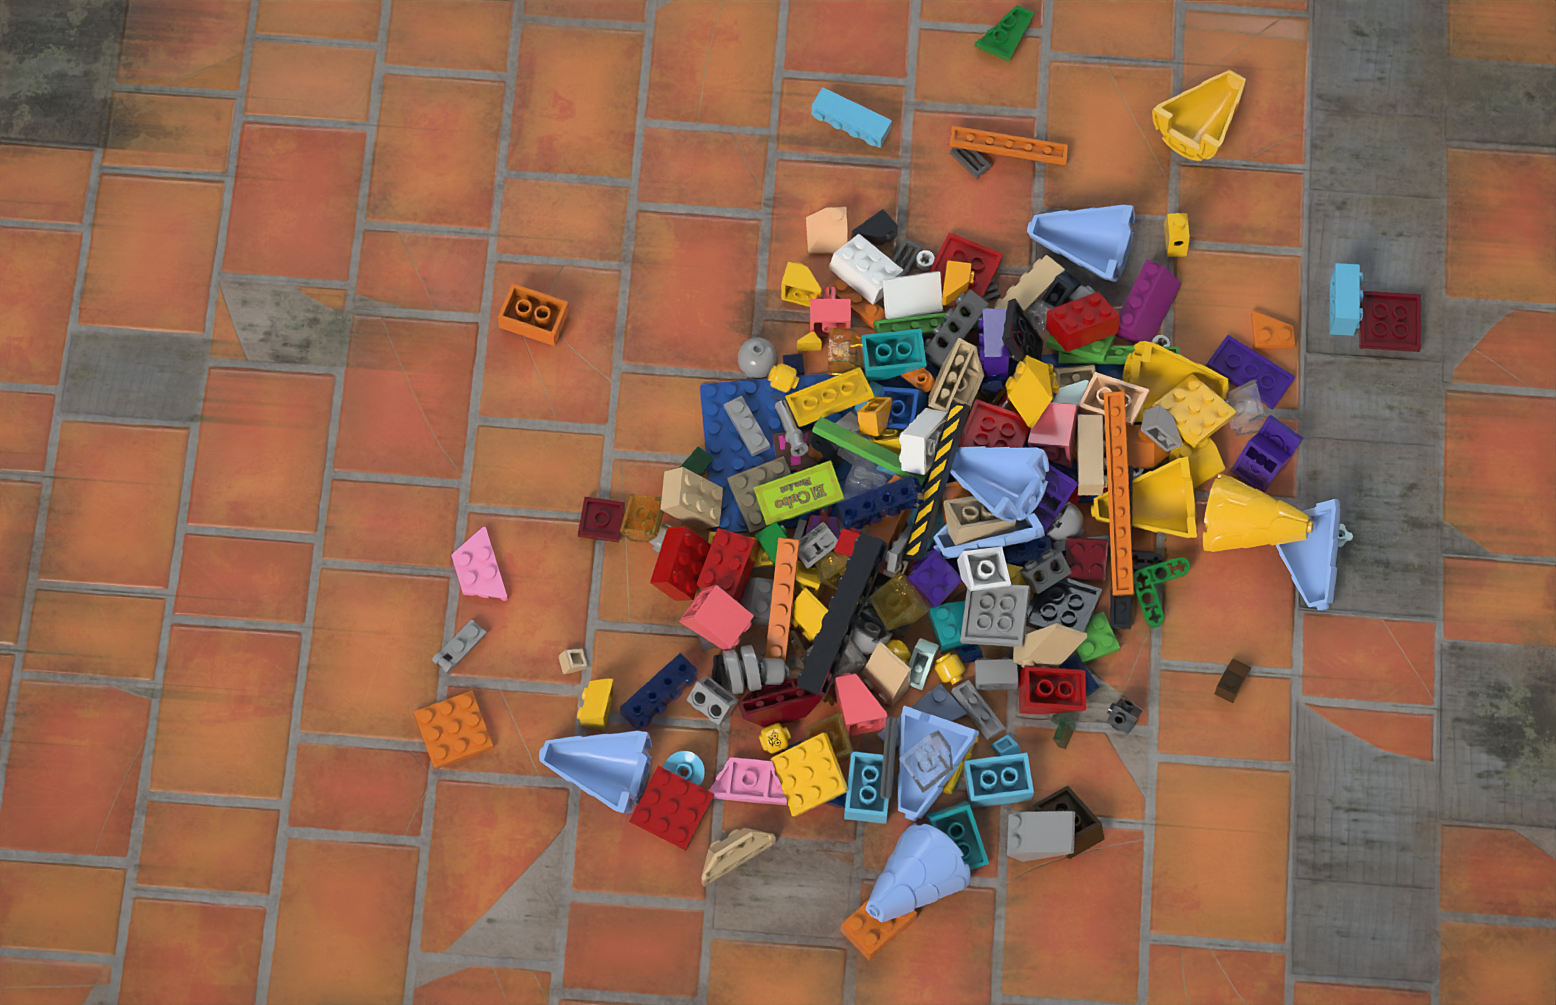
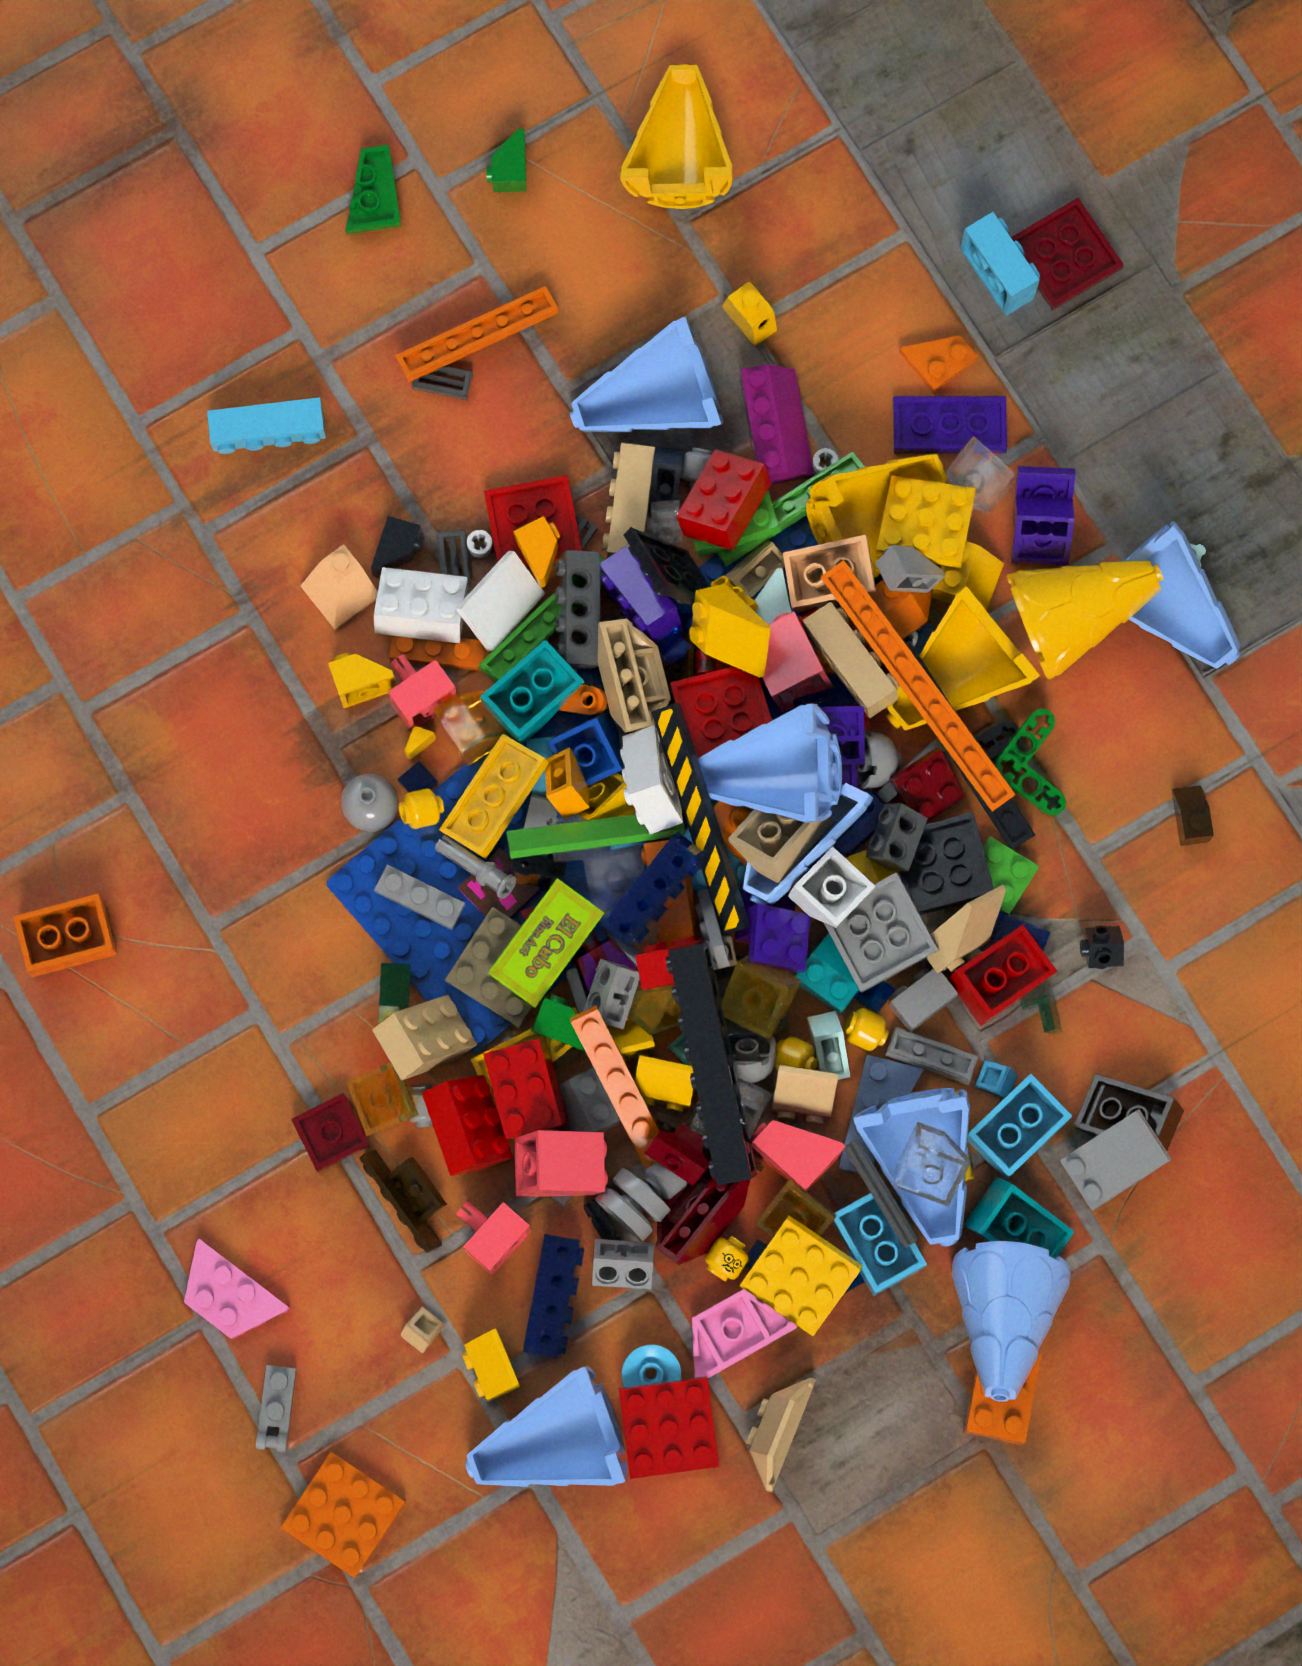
camera: 35 degrees left, 10 degrees up
none -> dark brown bracket [359,1150,447,1253]
none -> coral brick [456,1200,532,1276]
none -> green slope [486,128,526,193]
none -> dark red brick [644,1123,709,1186]

